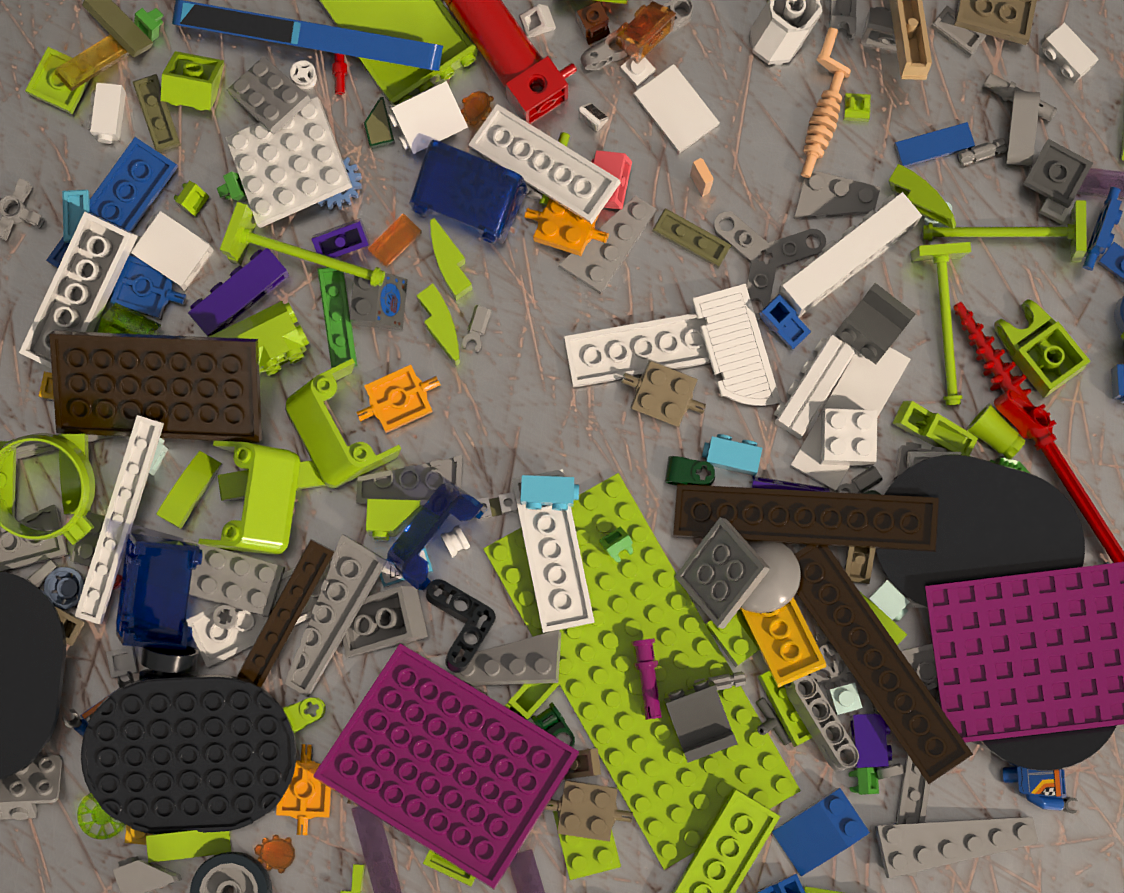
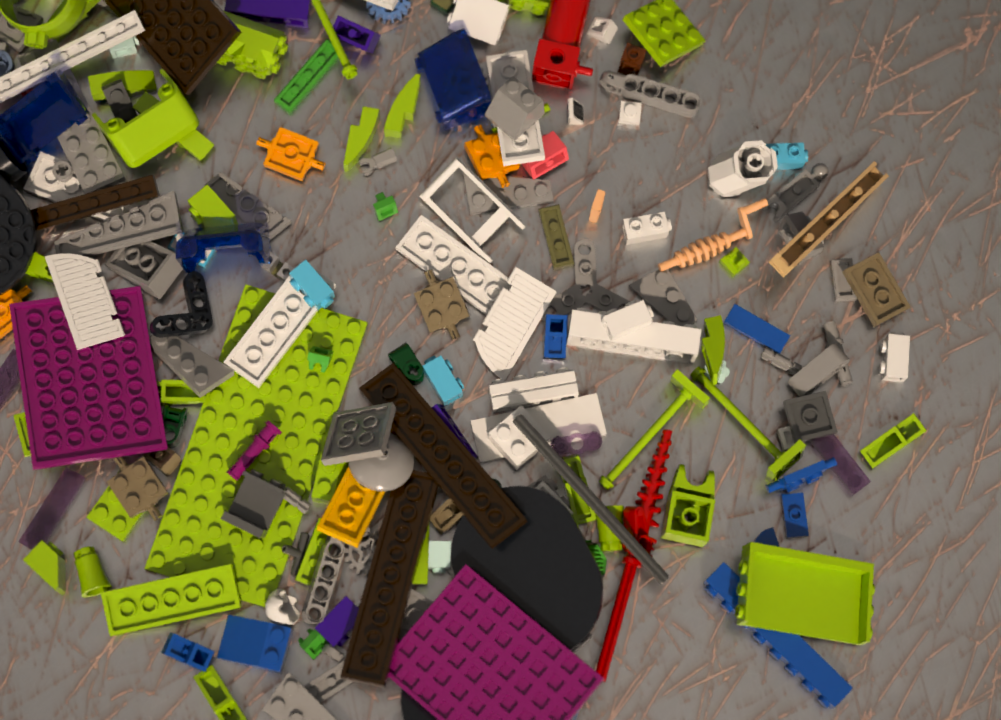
camera: 45 degrees right, 5 degrees down
lime windscreen [285,358,401,488] -> none
dark grey slope [350,273,408,330] -> none
clear orange tile [368,213,422,268] -> none
white wheel [440,525,470,557] -> none
clear orange piece [461,91,494,127] -> none
clear orange slope [616,1,676,64] -> none
white tile [633,64,720,154] -> none
light aqua brick [826,683,862,715] -> none
dark grey panel [835,283,915,365] -> none
light grey bar [836,466,883,494] -> none
none -> white piece [45,253,125,350]
none -> dark grey plate [101,79,137,123]
none -> white hair [265,588,300,625]
none -> bright green tile [373,192,398,221]
none -> white piece [420,156,526,263]
none -> light grey slope [485,76,545,140]
none -> dark grey axle [513,414,669,584]
none -> clear purple piece [550,431,602,455]
none -> white brick [602,300,654,341]
none -> white brick [622,212,672,245]

